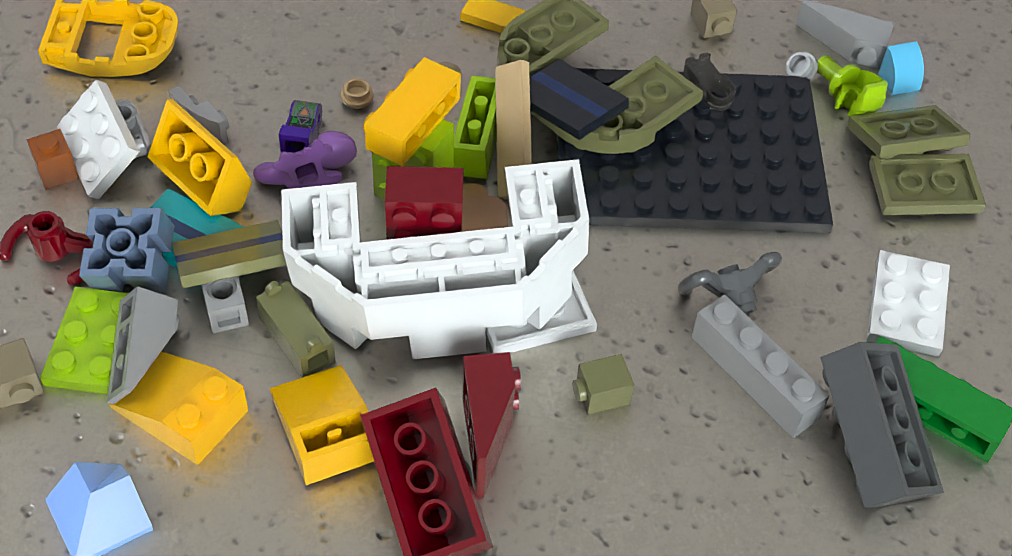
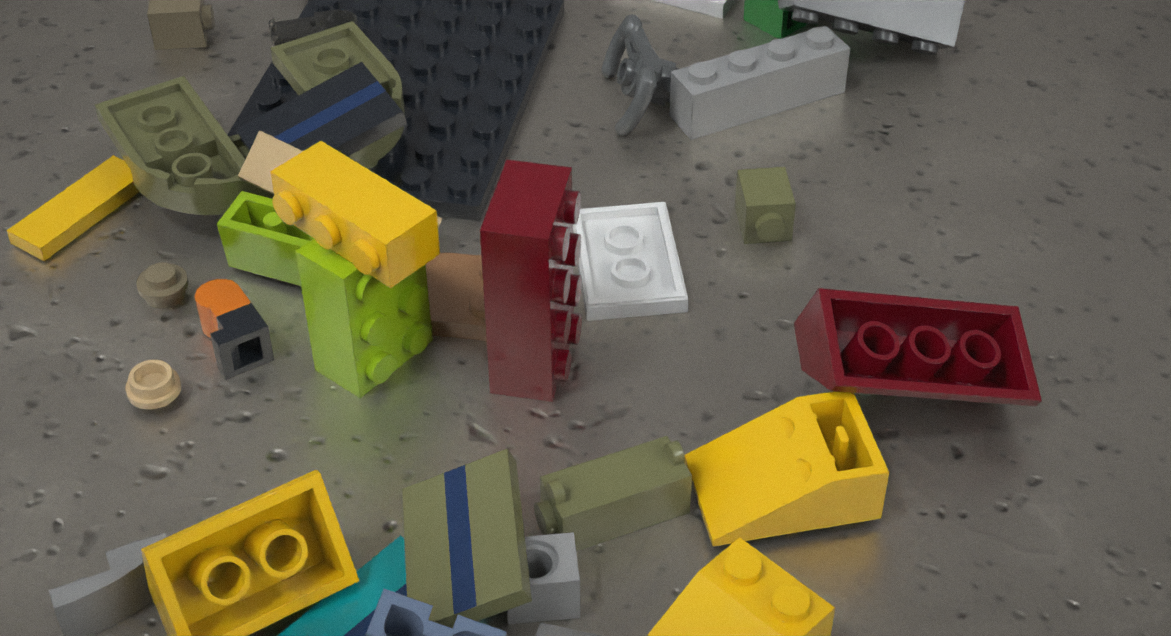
camera: 75 degrees left, 10 degrees down
medium lavender animal [253,131,357,189] -> none
dark purple leg [278,100,322,153] -> none
white brick [281,159,589,359] -> none
dark red slope [462,352,521,498] -> none

